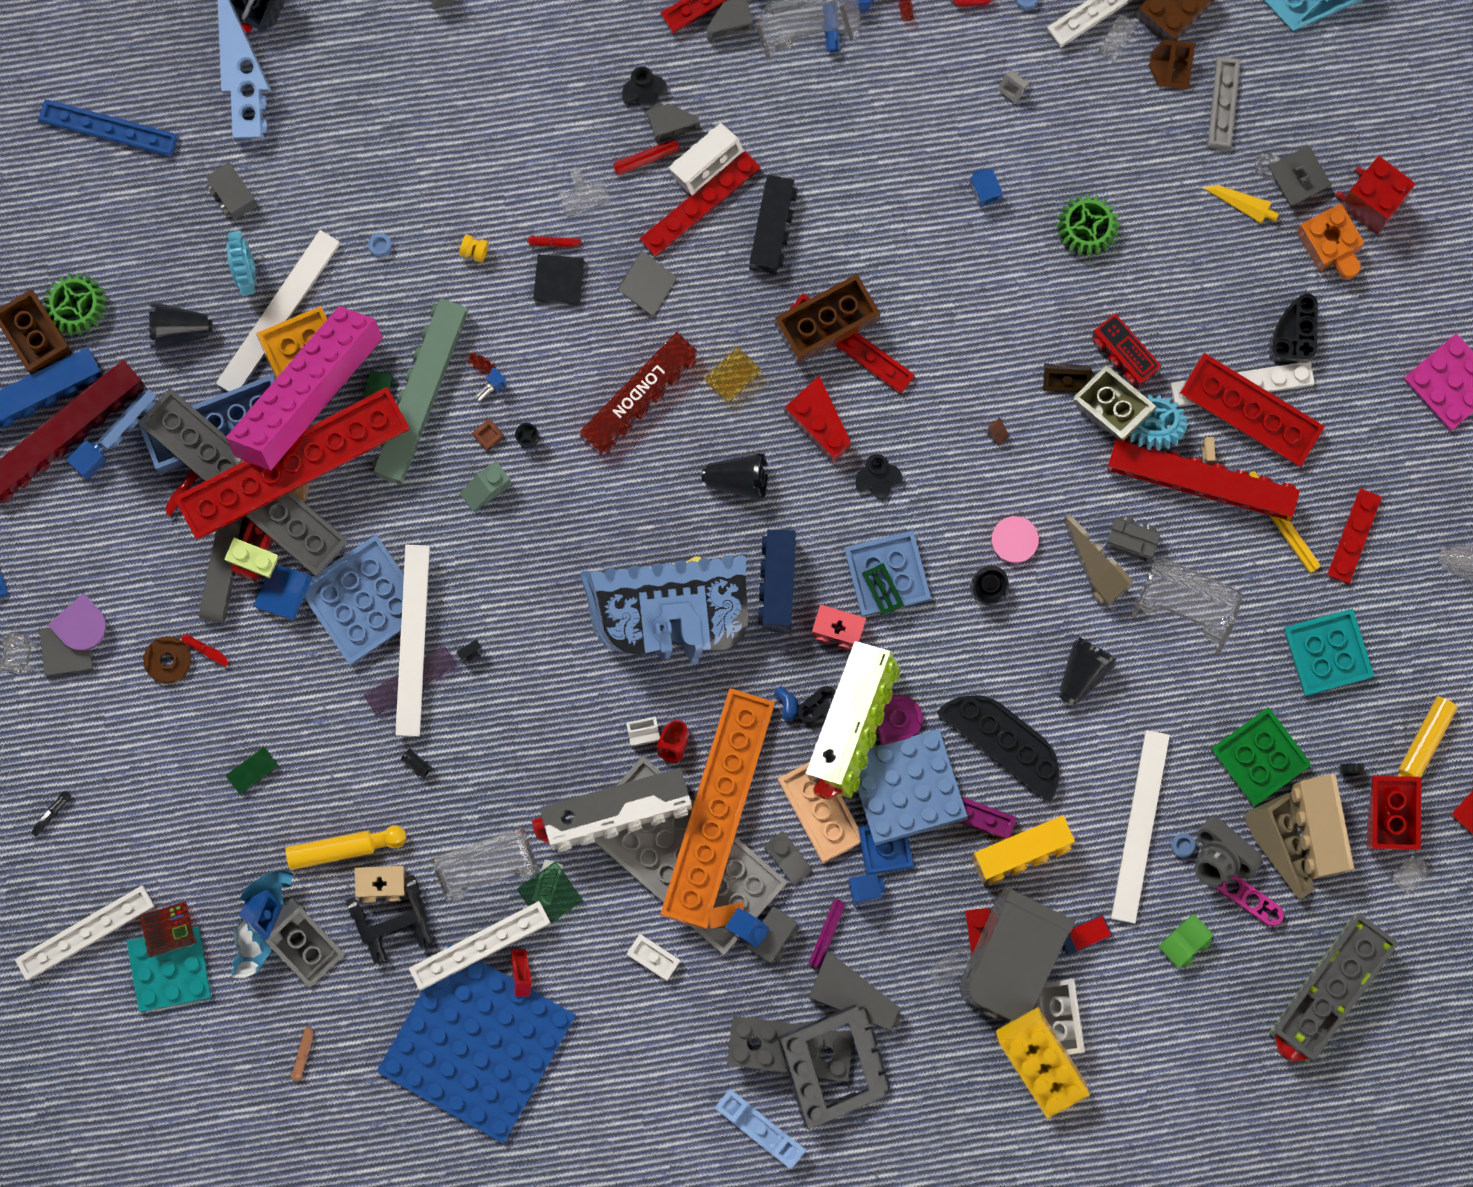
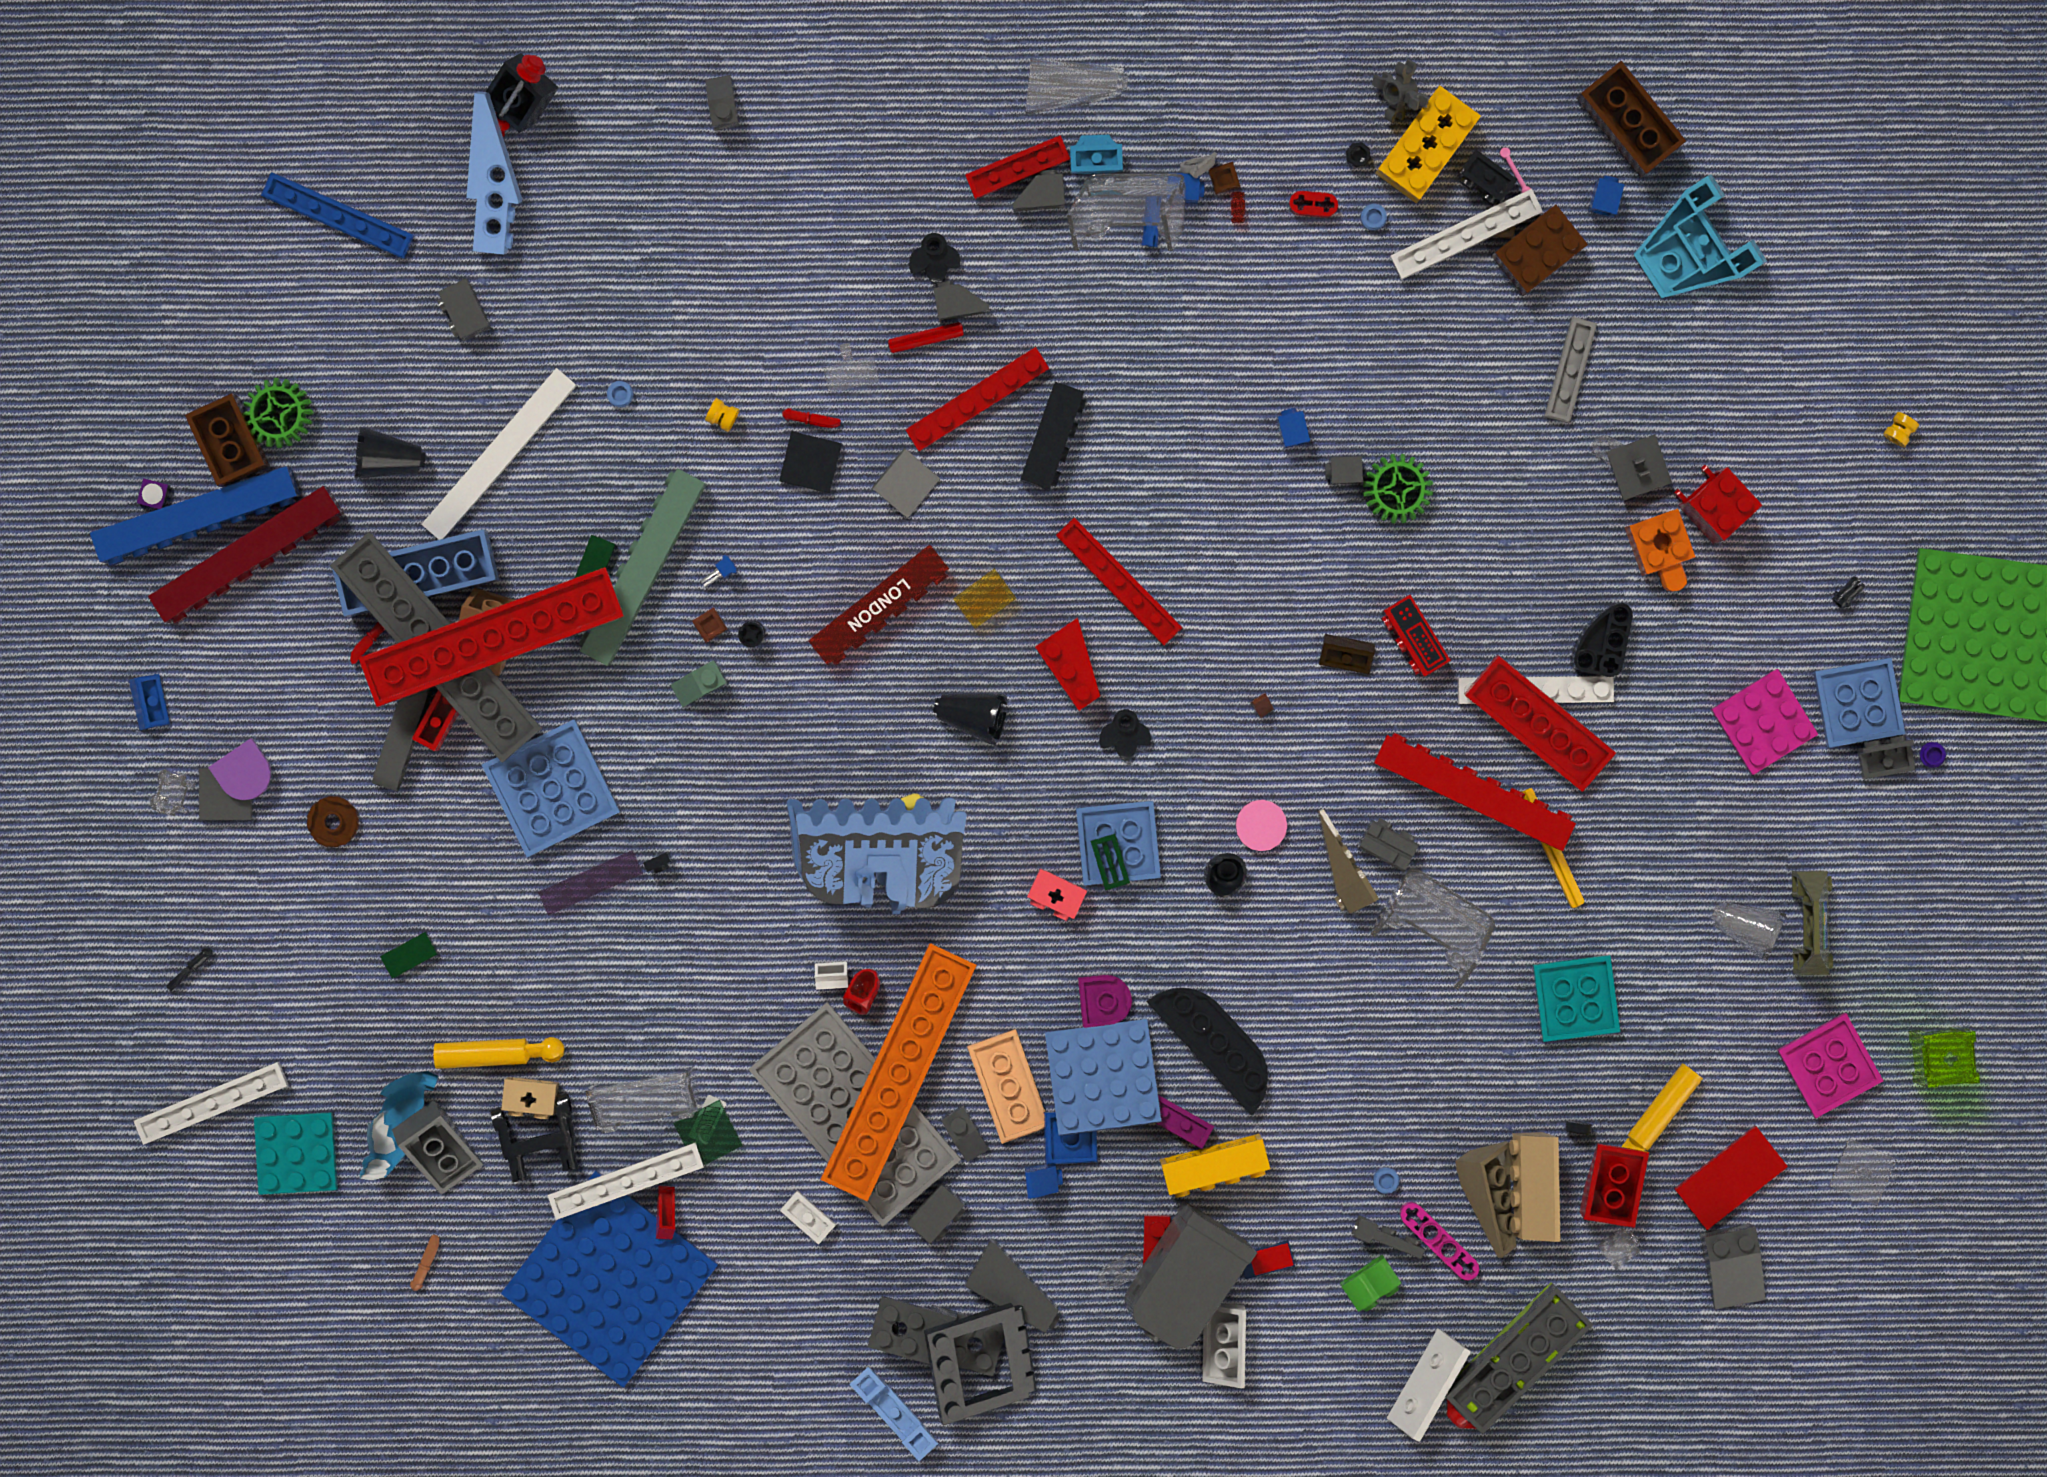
camera: 10 degrees right, 10 degrees up
blue brick [66,440,107,480] -> none
medium blue plate [96,389,156,449] -> none
clear red tile [140,901,197,958] -> none
red piece [181,634,229,666] -> none
yellowish green plate [224,538,279,579] -> none
medium azure gear [226,230,256,296] -> none
dark pink brick [226,306,383,471] -> none
blue slope [239,890,283,940] -> none
blue tile [253,564,313,621] -> none
light orange plate [256,306,327,378] -> none
white tile [396,545,430,737] -> none
black pin [401,748,432,778] -> none
clear red piece [468,352,496,375] -> none
piece [532,767,692,852] -> none
white brick [668,123,744,196] -> none
orange sticker [708,902,744,928] -> none
blue brick [725,907,770,949] -> none
dark blue brick [758,529,796,633] -> none
reddish brown brick [774,273,881,365] -> none
blue arm [774,686,798,722] -> none
black beam [798,686,836,724] -> none
piece [806,641,900,800] -> none
magenta axle [809,899,845,969] -> none
yellow brick [996,1007,1090,1119] -> none
light grey tile [997,70,1028,103] -> none
black cone [1058,637,1116,706] -> none
olive slope [1073,365,1157,441] -> none
clear leg [1098,14,1138,62] -> none
white tile [1111,730,1170,924] -> none
medium azure gear [1129,394,1187,450] -> none
reddish brown slope [1149,39,1196,89] -> none
dark grey beam [1195,817,1263,887] -> none
yellow bar [1202,185,1279,224] -> none
tan tile [1202,437,1216,465] -> none
green plate [1210,707,1312,808] -> none
red plate [1326,488,1382,585] -> none
none -> dark grey brick [1324,456,1363,485]
none -> dark grey plate [1351,1215,1425,1259]
none -> white plate [1387,1329,1471,1442]

